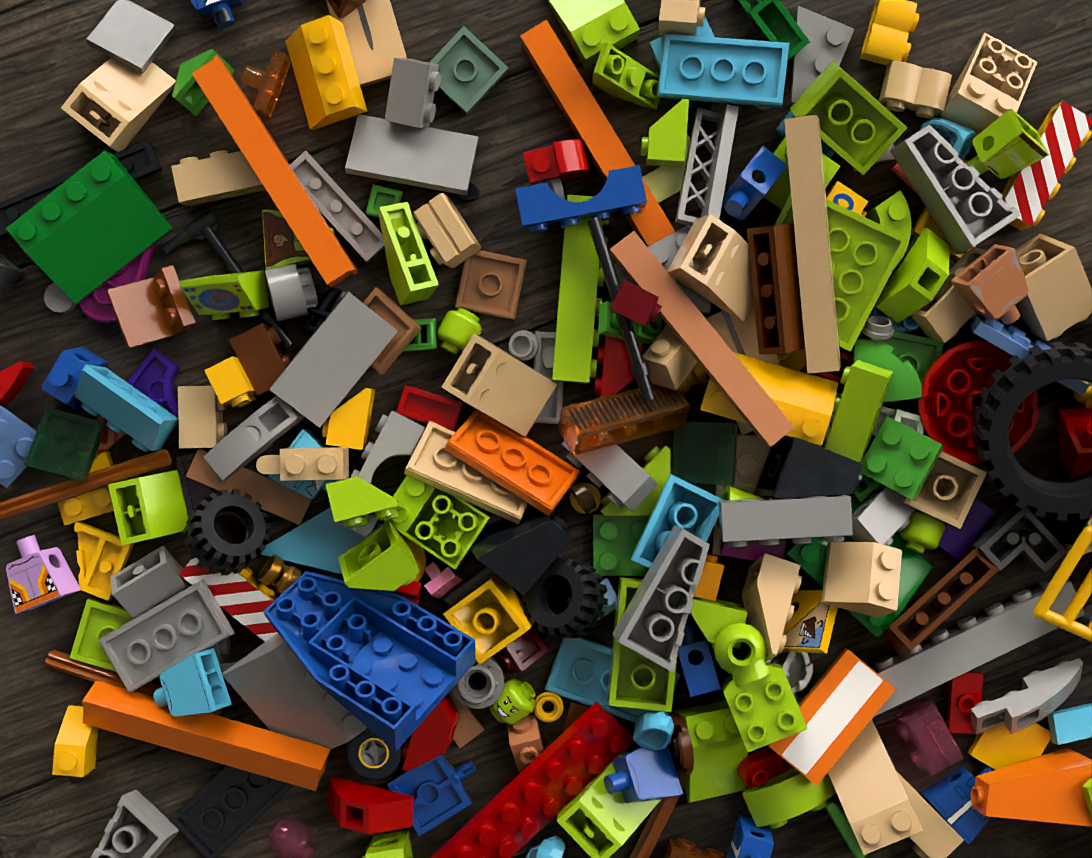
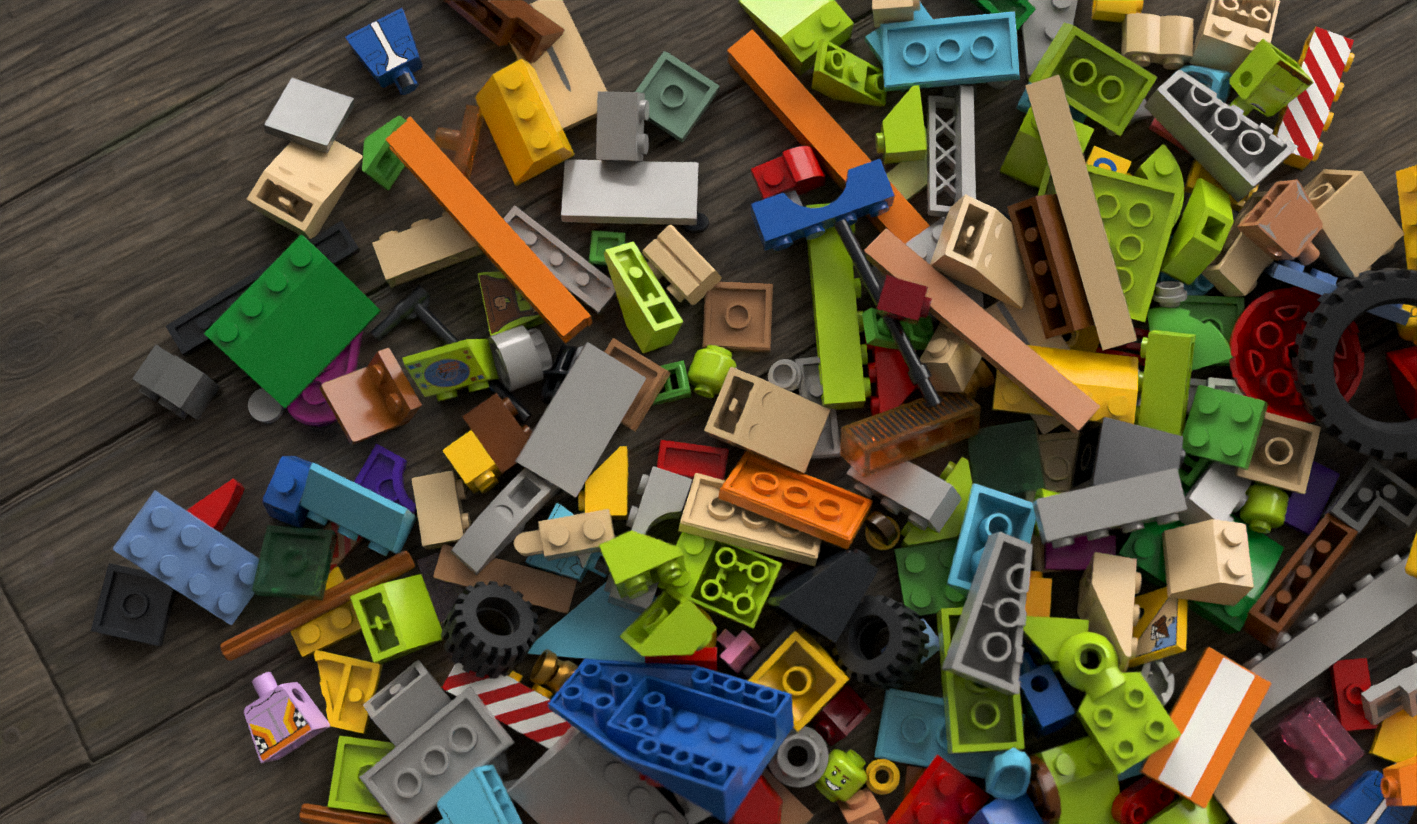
camera: 15 degrees left, 10 degrees down
blue torso [722,146,787,221] -> none

